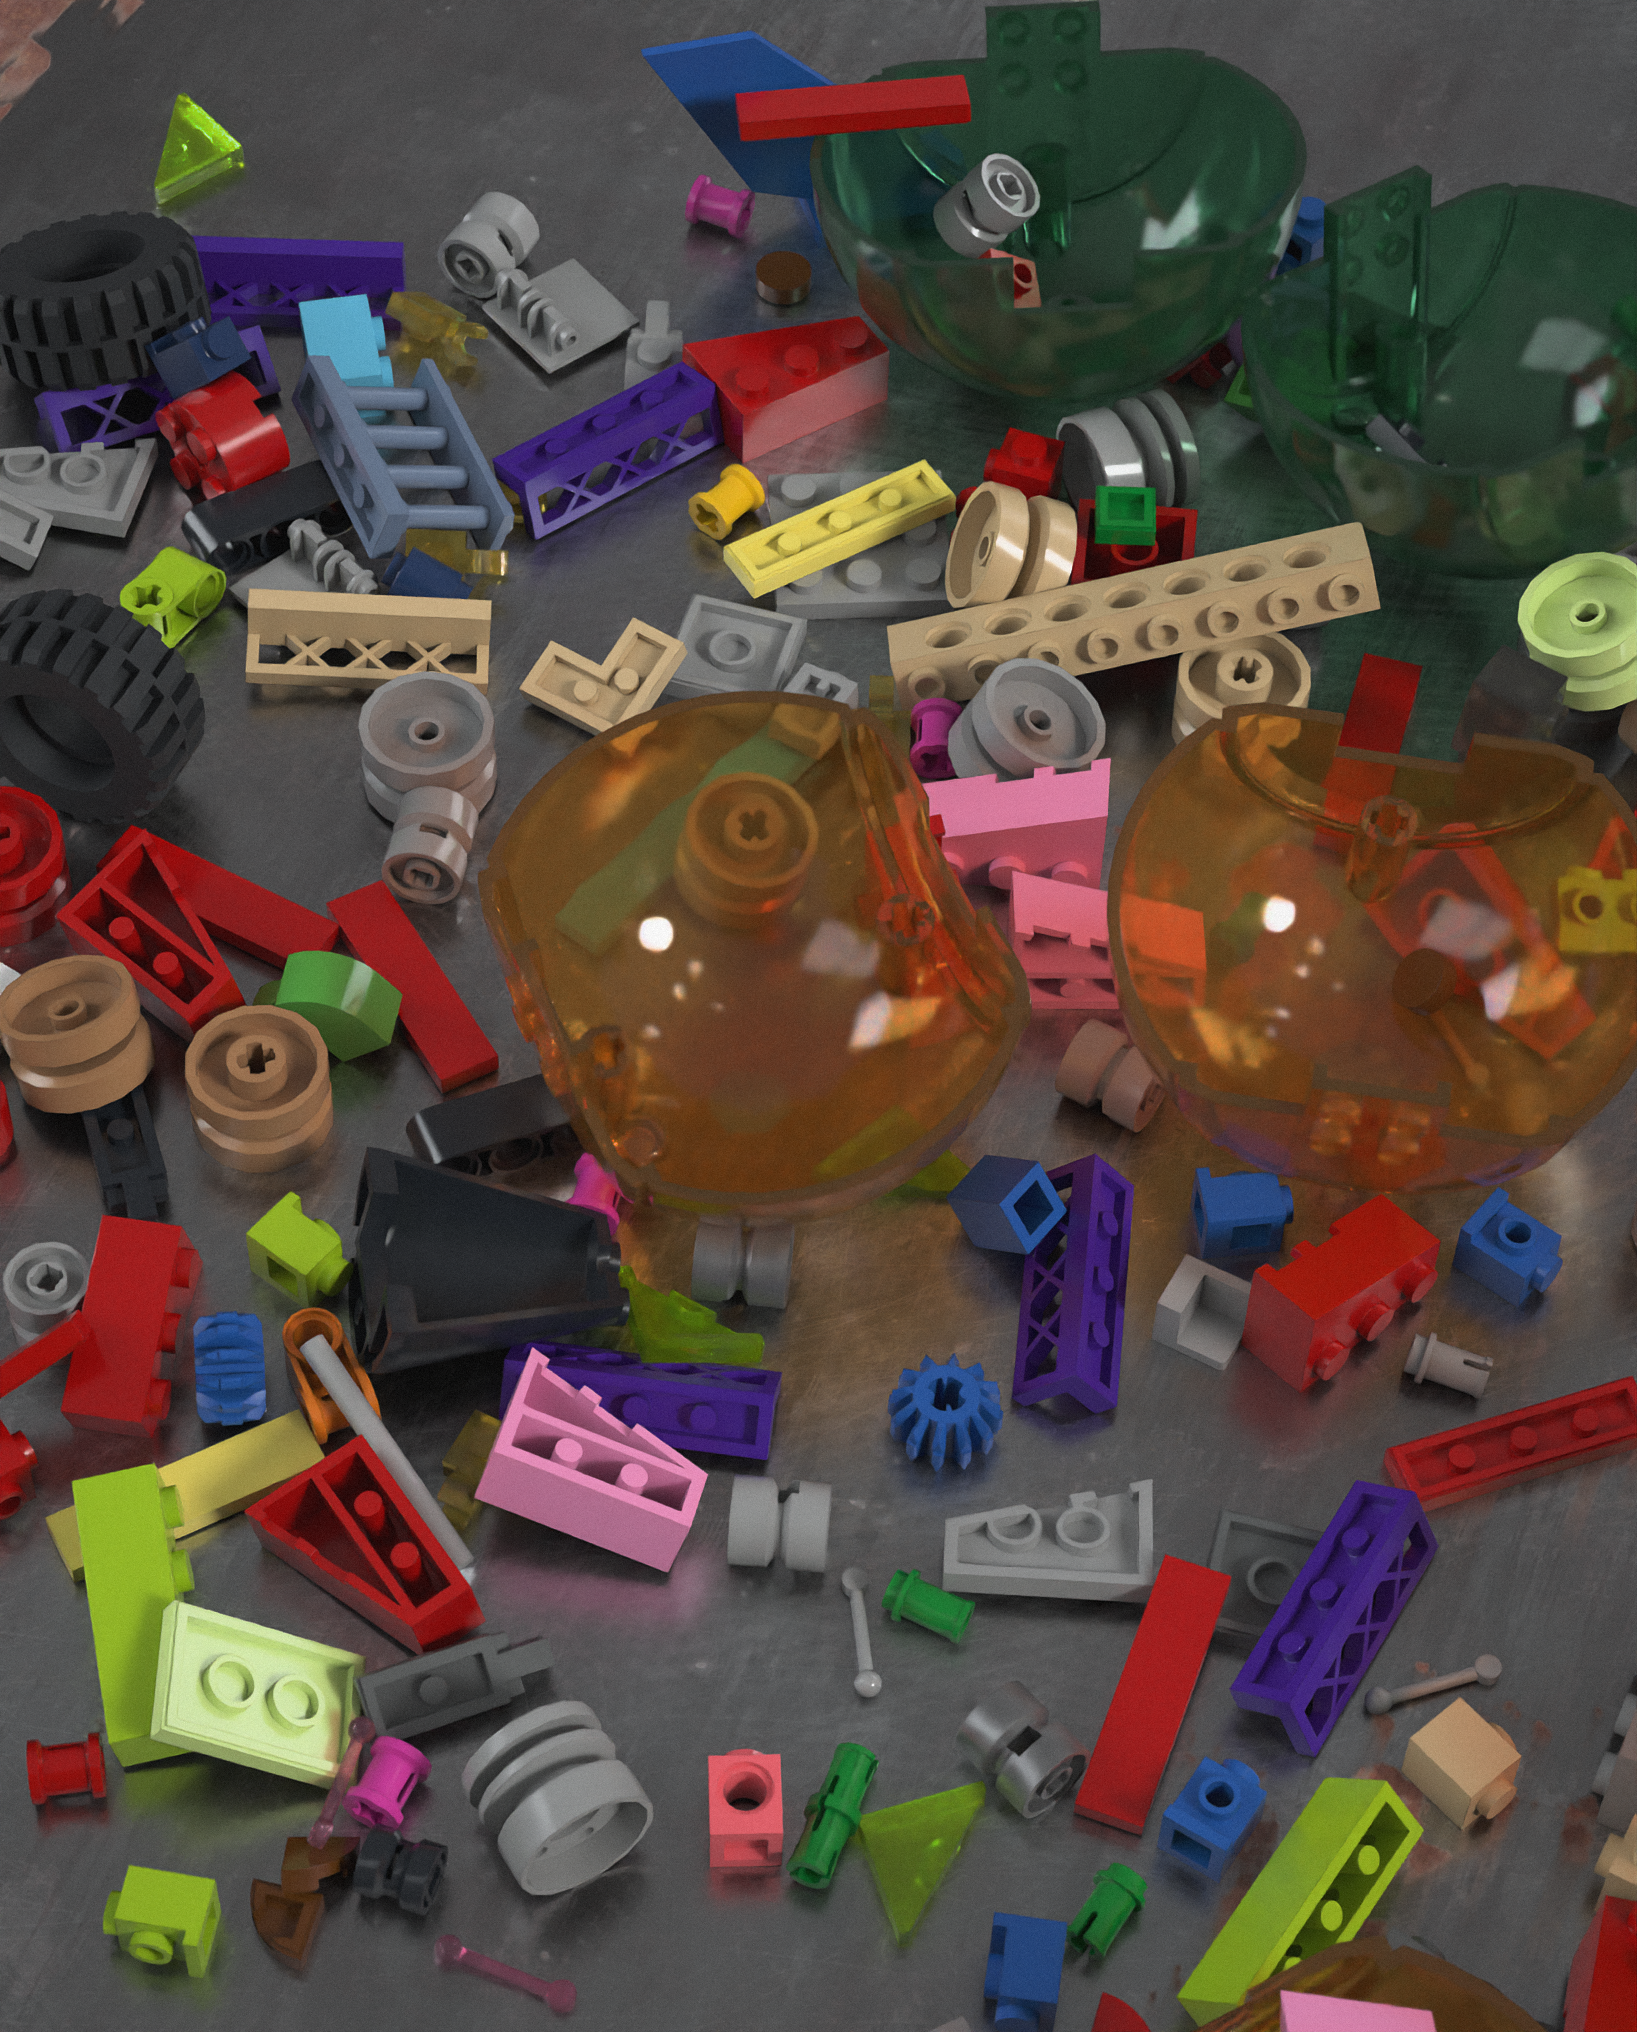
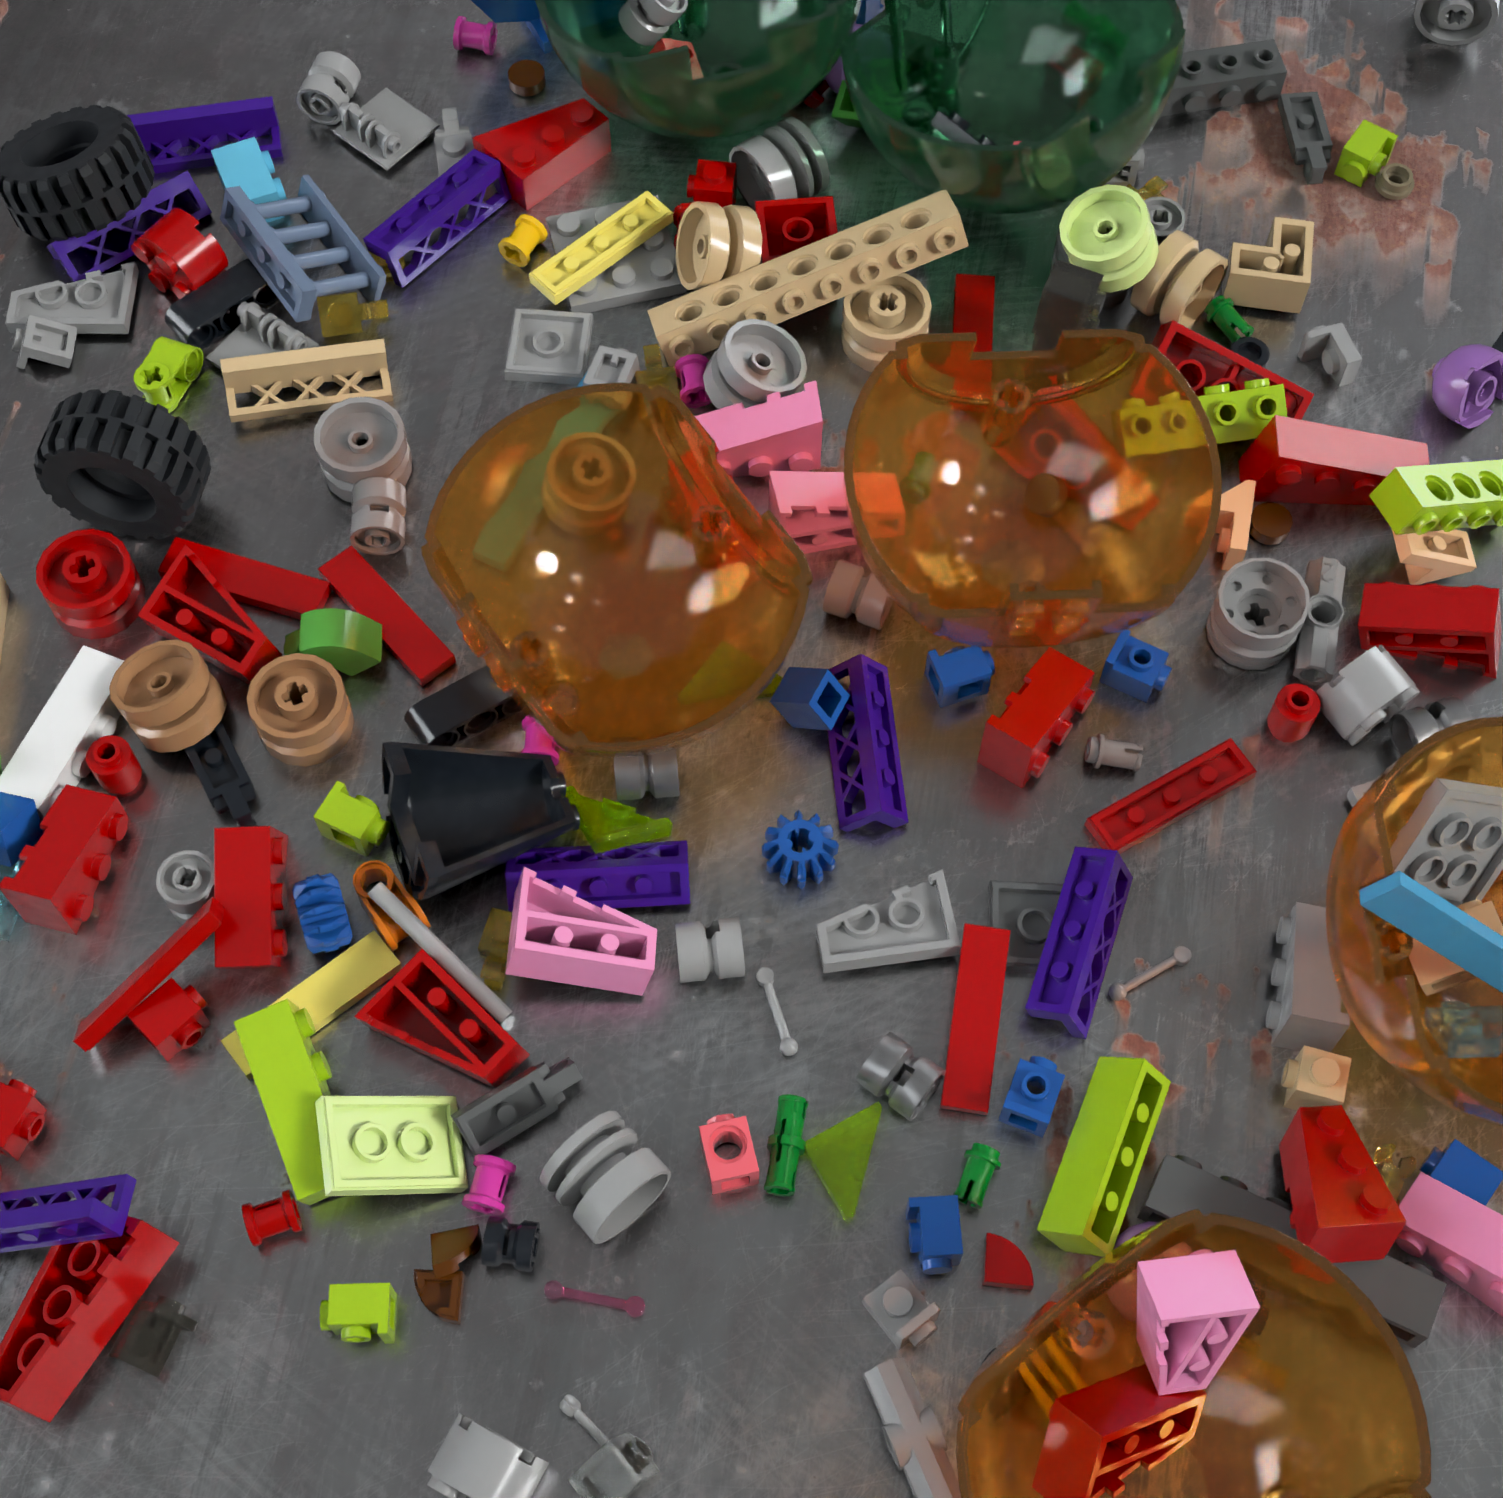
camera: 10 degrees left, 10 degrees up
dark blue brick [145,316,252,399] -> none
clear neon green tile [154,92,244,204] -> none
clear pink hinge [307,1716,376,1849] -> none
dark blue brick [380,547,474,599] -> none
clear yellow plate [385,292,489,366] -> none
tan plate [519,617,688,750] -> none
green pin [881,1569,975,1644] -> none
green tile [1095,485,1156,546] -> none
light grey panel [1152,1254,1252,1370] -> none
tan brick [1401,1697,1522,1831] -> none

